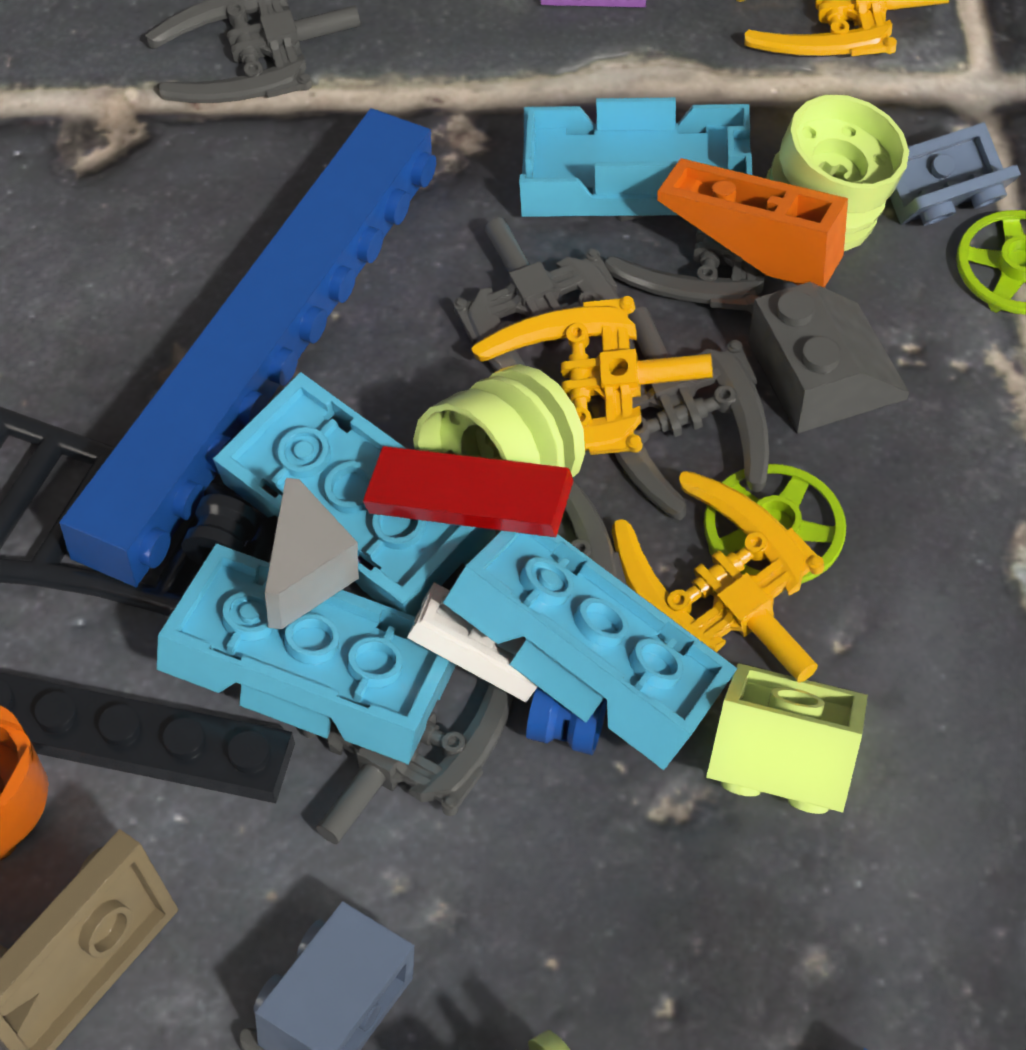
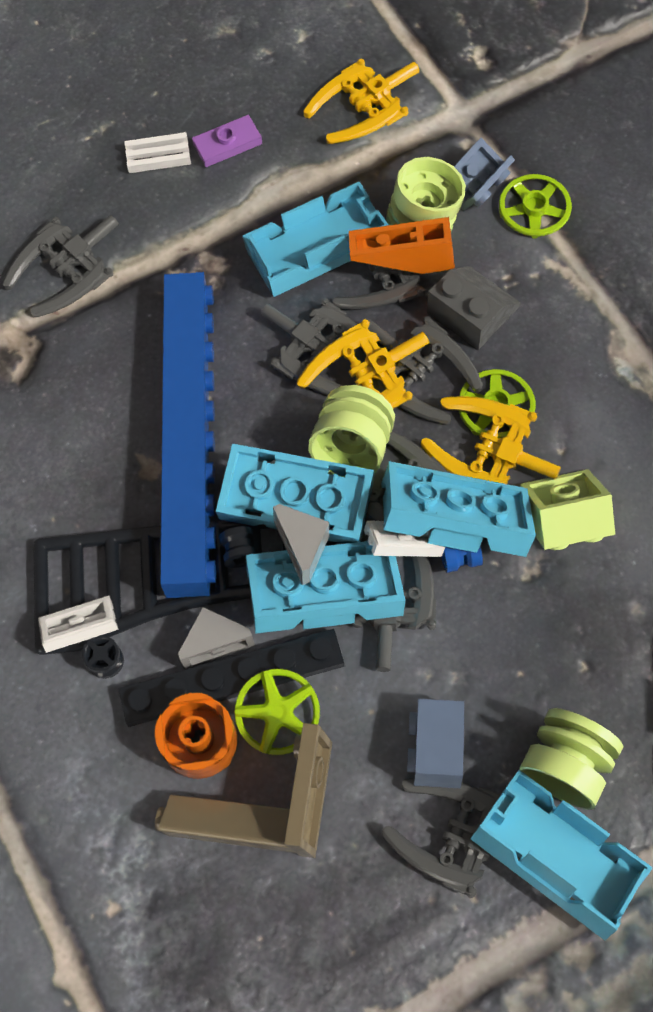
camera: 25 degrees left, 10 degrees up
red tile [363,446,574,538] -> none
none -> light grey slope [178,607,255,670]
none -> lime wheel [235,669,320,755]

